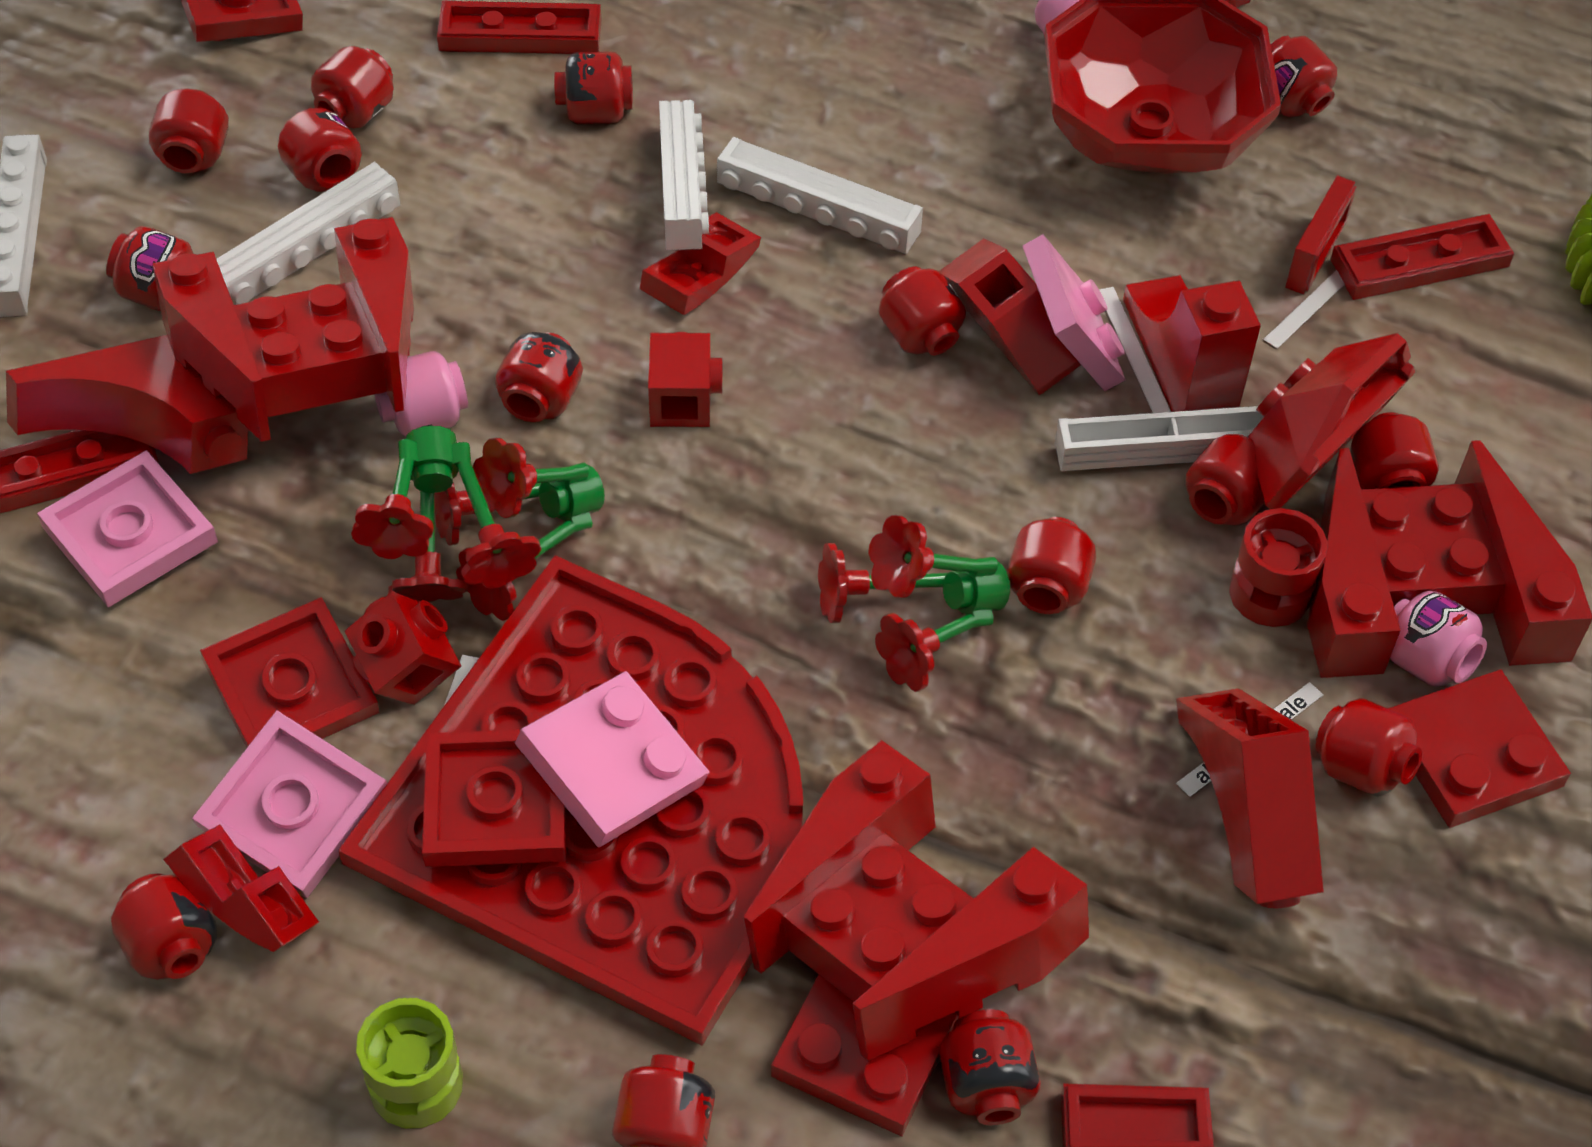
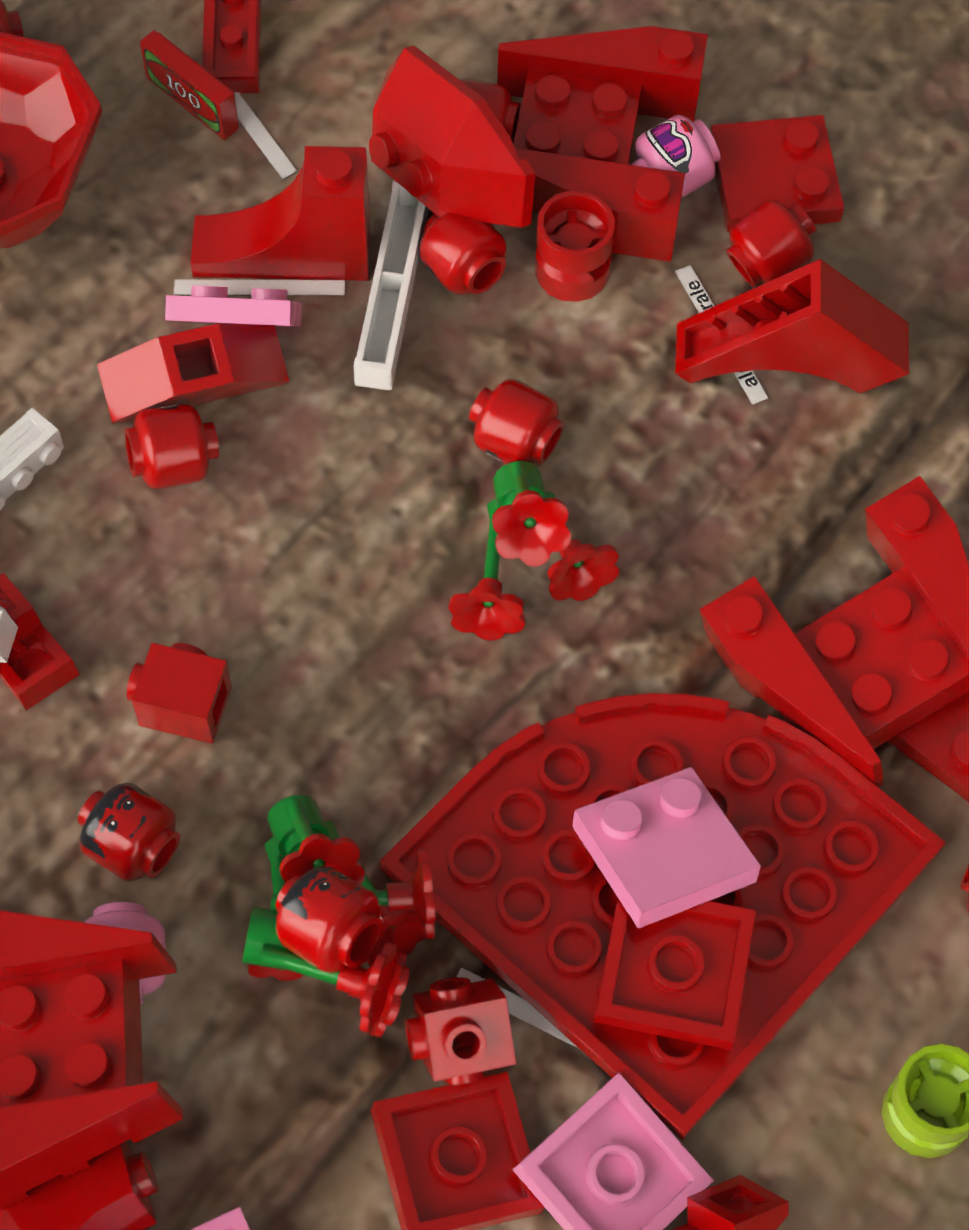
camera: 75 degrees left, 10 degrees up
none -> red head [275,865,384,974]

